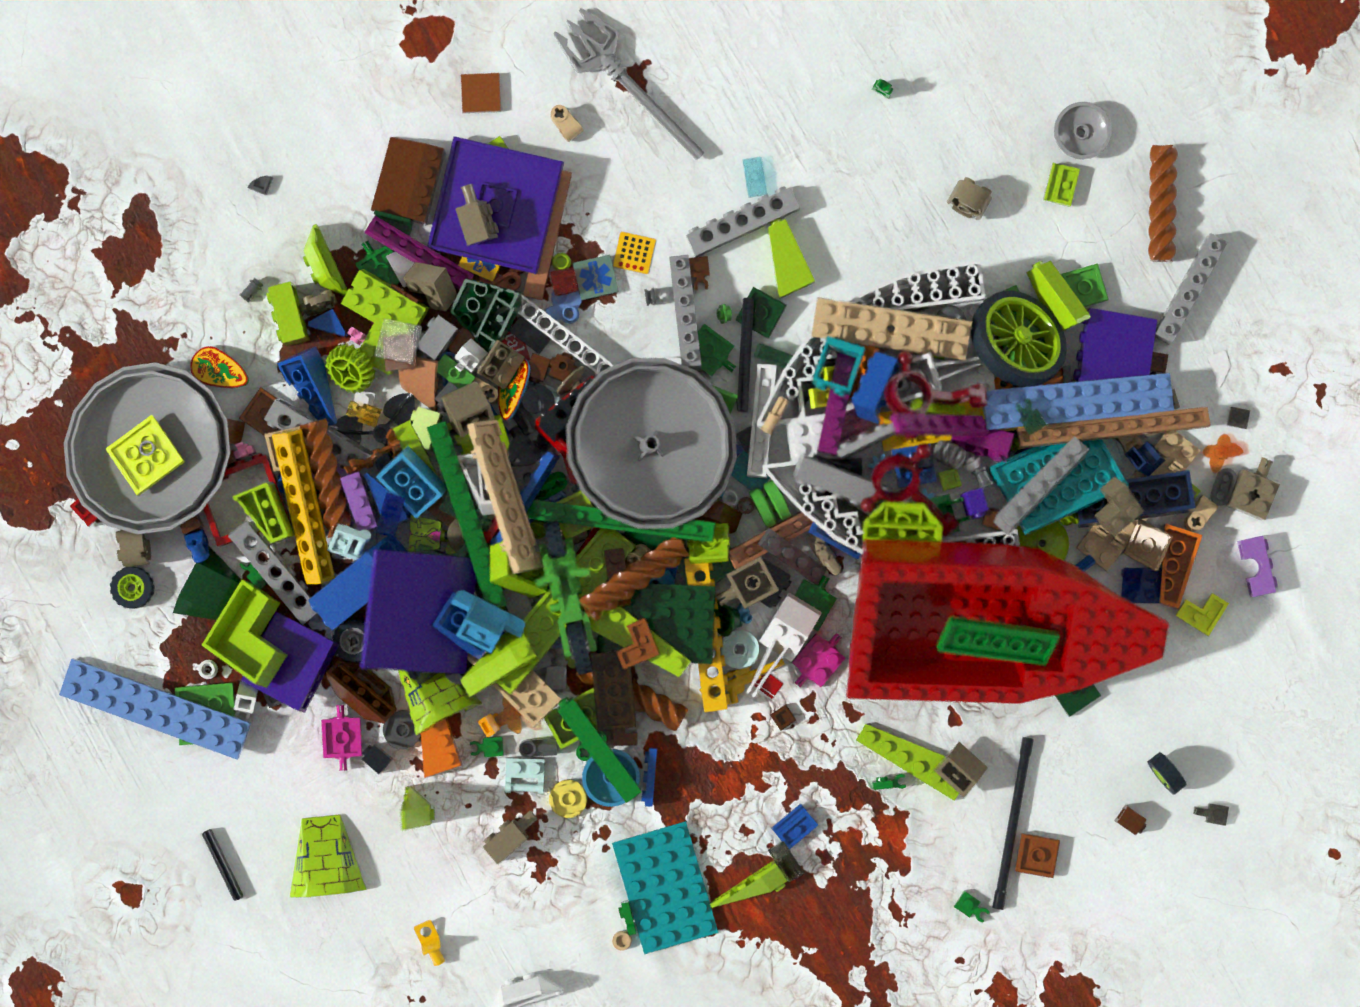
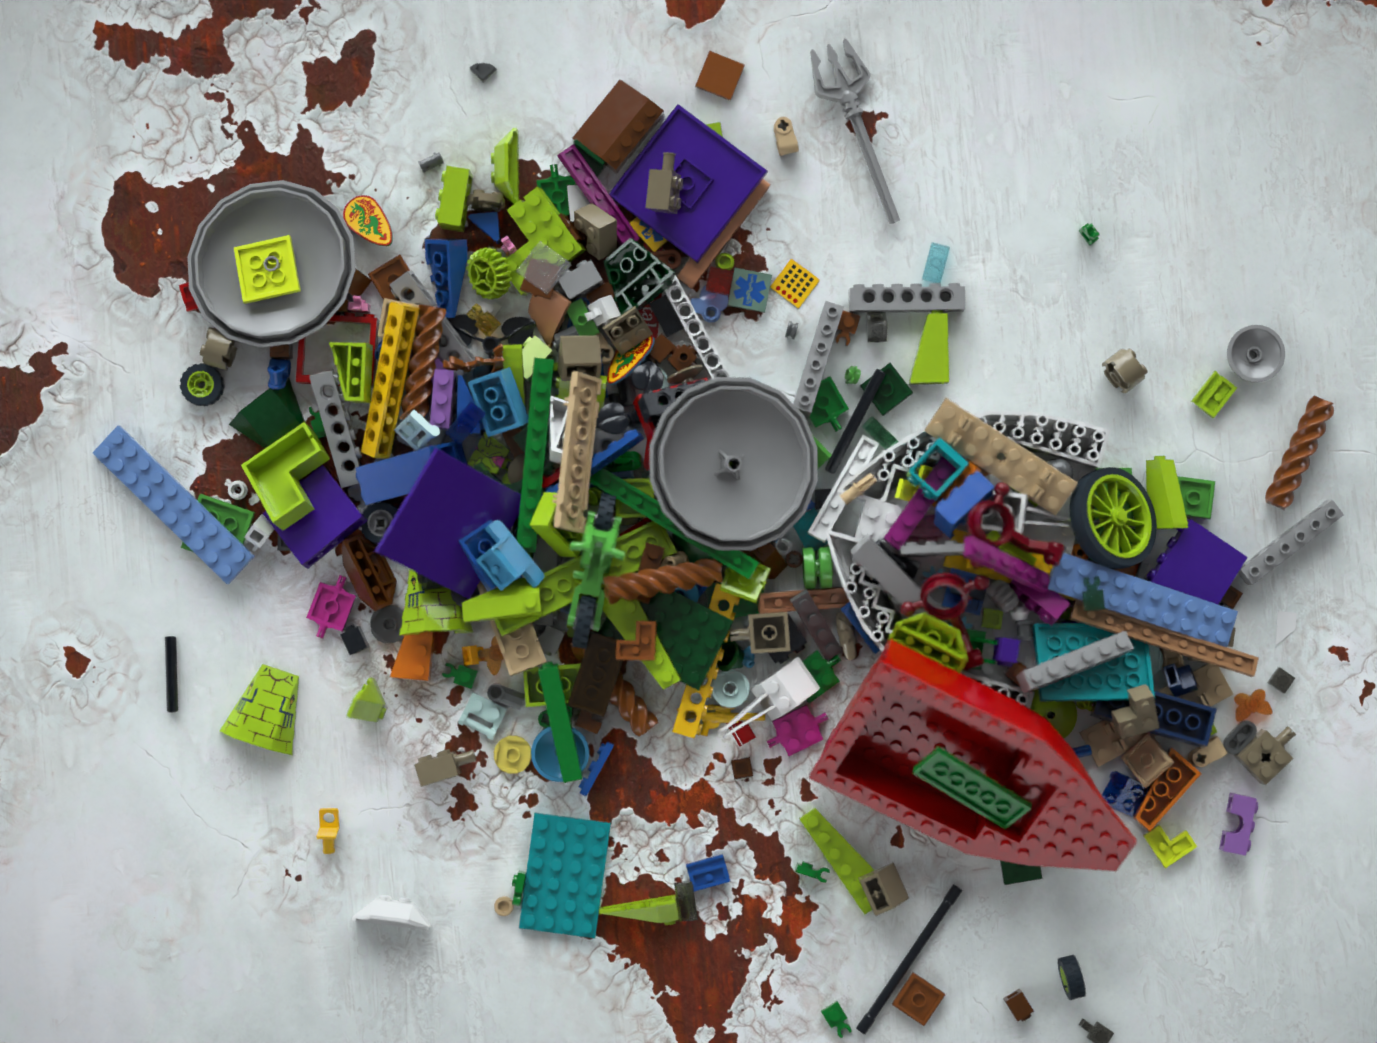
camera: 25 degrees right, 0 degrees up
none -> clear smoke brick [866,312,887,343]

